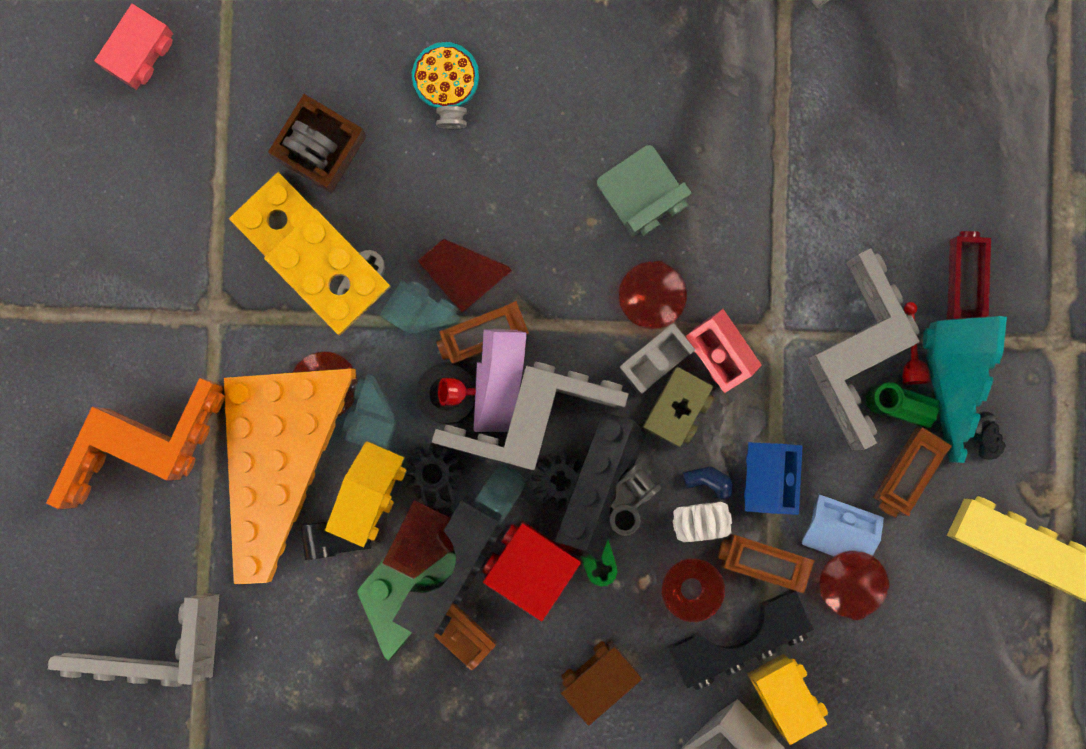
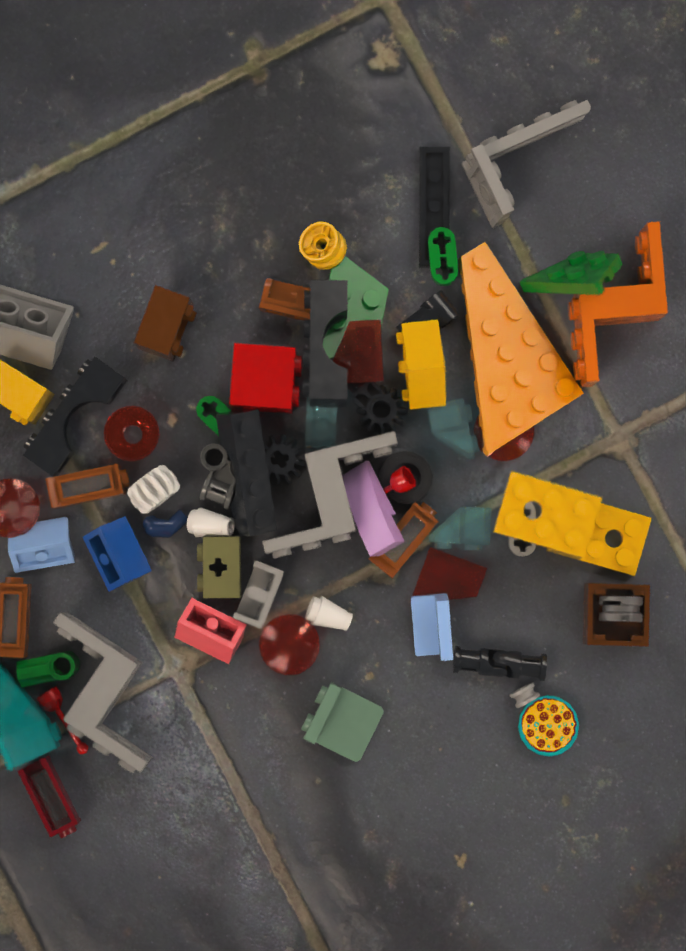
camera: 160 degrees right, 0 degrees up
none -> white cone [187,507,235,537]
none -> yellow wheel [299,222,347,270]
none -> white cone [305,596,353,631]
none -> light blue panel [411,593,453,661]
none -> black tile [419,147,450,268]
none -> green beam [428,227,458,286]
none -> black piece [453,646,547,681]
none -> green wing [519,251,623,295]

